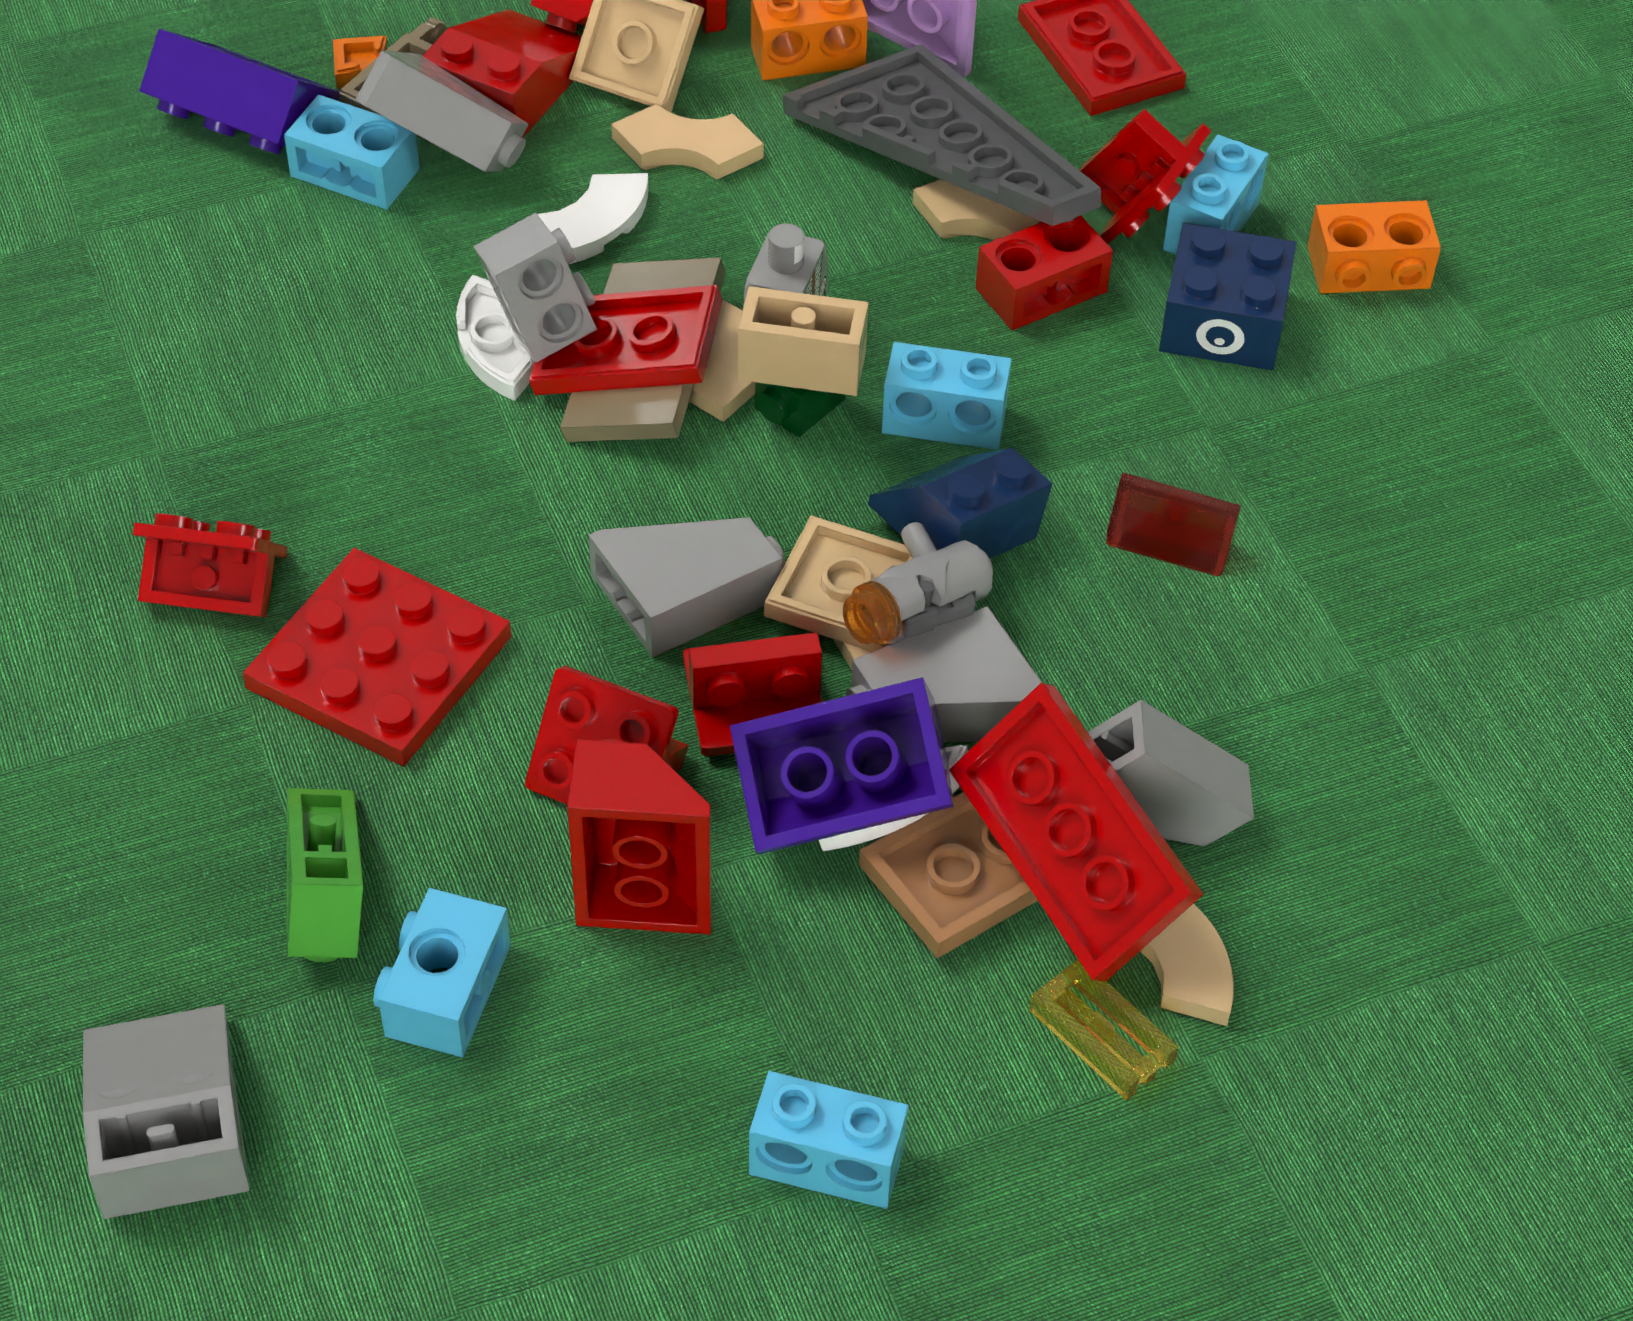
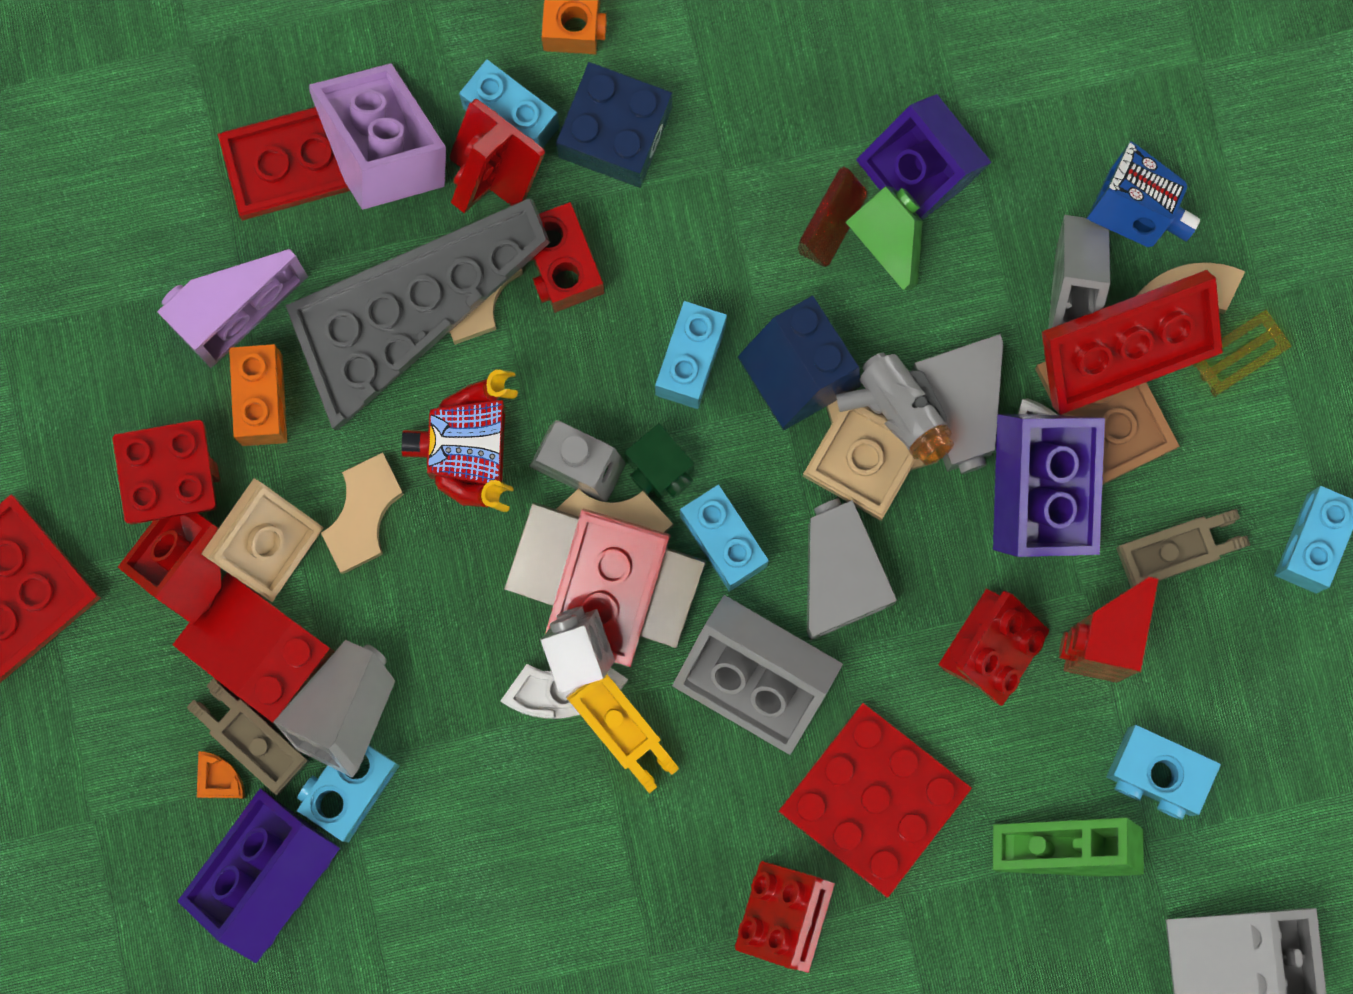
camera: 80 degrees left, 30 degrees up
white tile [538,173,648,265] -> none
red bracket [683,632,823,757] -> none
tan brick [738,286,869,396] -> none
none -> lavender slope [309,63,446,210]
none -> torso [401,370,518,512]
none -> yellow hinge [566,674,679,794]
none -> light grey slope [672,595,843,755]
none -> medium azure brick [680,484,769,592]
none -> bright green slope [846,186,923,290]
none -> dark purple slope [856,94,992,220]
none -> blue torso [1087,141,1201,247]
none -> dark tan hinge [1116,509,1250,588]

